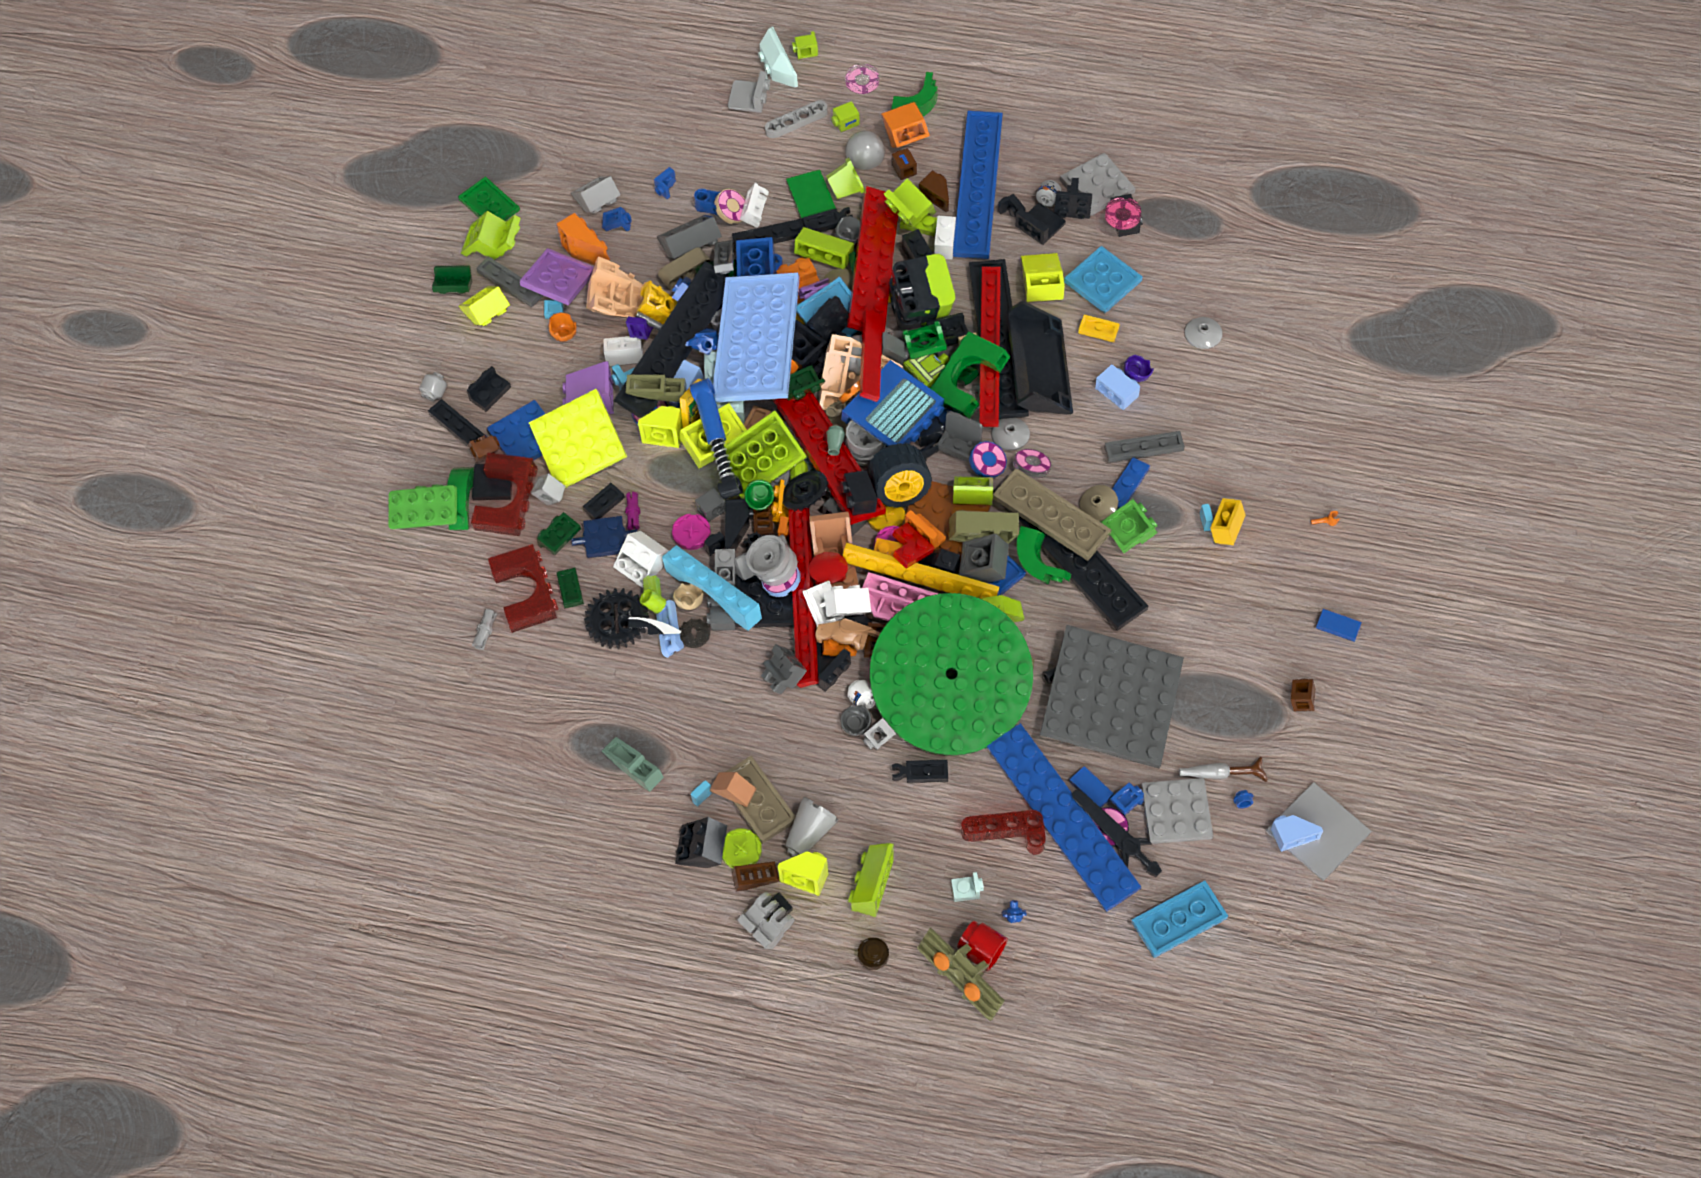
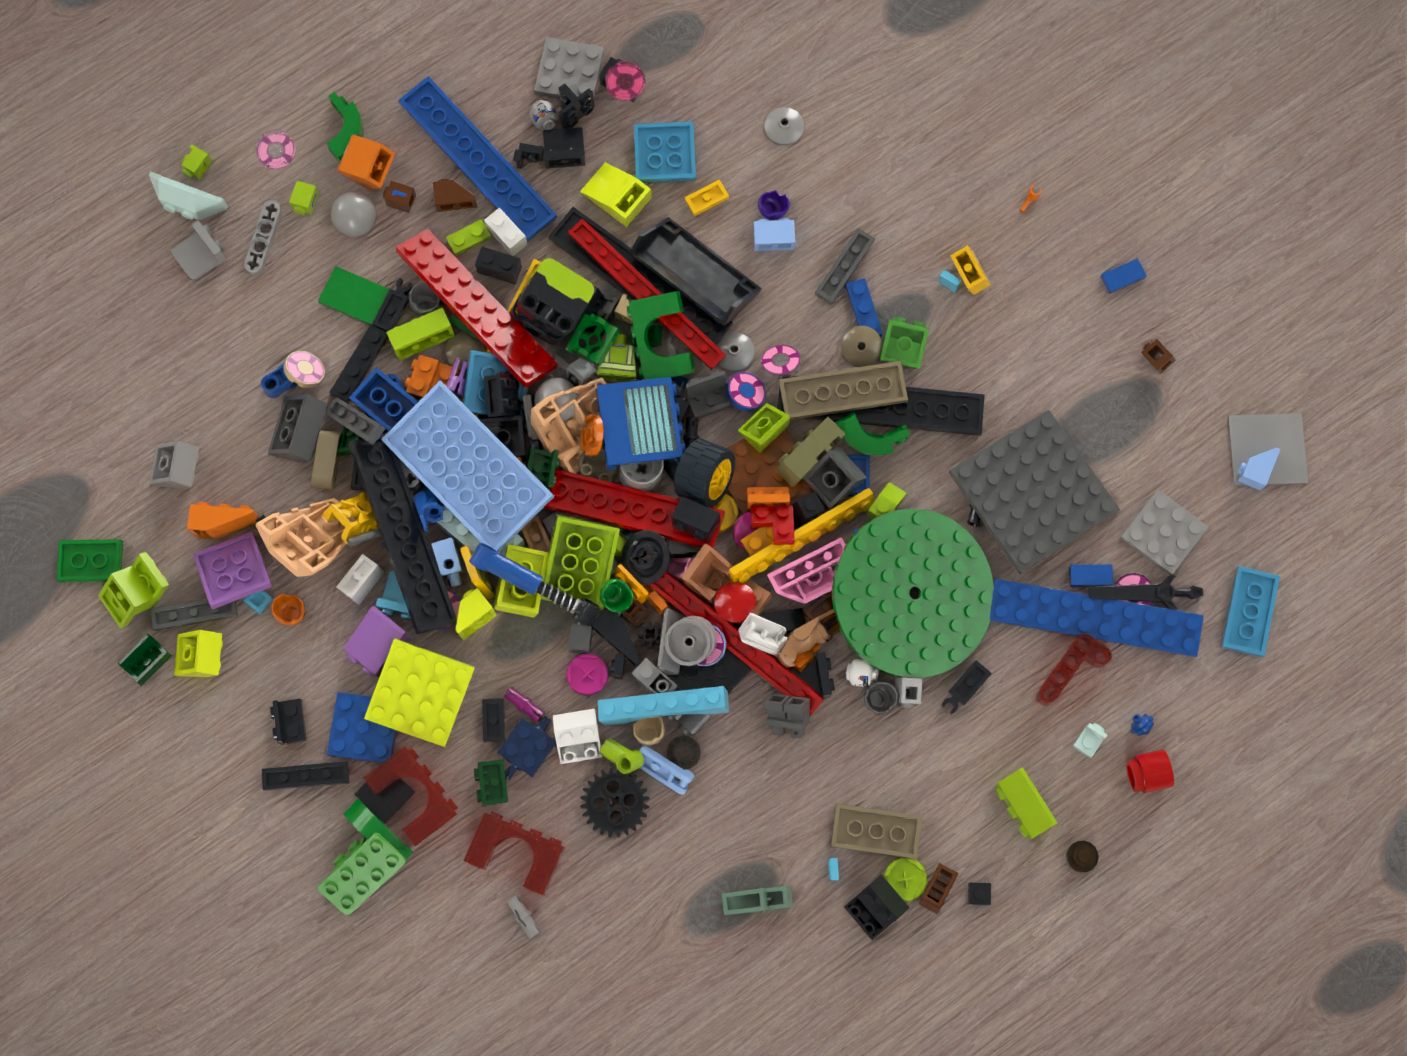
camera: 50 degrees left, 15 degrees up
light grey head [419,372,447,401] -> none
reddish brown brick [468,435,500,463] -> none
light grey brick [531,474,566,506] -> none
dark green plate [556,567,584,608] -> none
blue bracket [602,207,632,231] -> none
dark purple bracket [626,316,653,340] -> none
olive slope [626,375,687,402] -> none
sticker [628,617,681,635] -> none
blue bracket [654,167,676,199] -> none
plate [672,276,692,301] -> none
nougat slope [710,772,756,807] -> none
light grey legs [737,892,795,949] -> none
white hinge [740,183,769,228] -> none
neon yellow slope [778,852,829,896] -> none
light grey cone [785,797,839,857] -> none
white brick [824,585,871,617] -> none
lime container [826,157,865,199] -> none
sand green cone [826,426,845,456] -> none
red tile [859,309,883,402] -> none
lime bracket [884,178,936,228] -> none
olive piece [917,928,1005,1021] -> none
blue bracket [1111,782,1144,815] -> none
light grey piece [1179,757,1268,782] -> none
blue plate [1233,790,1254,808] -> none

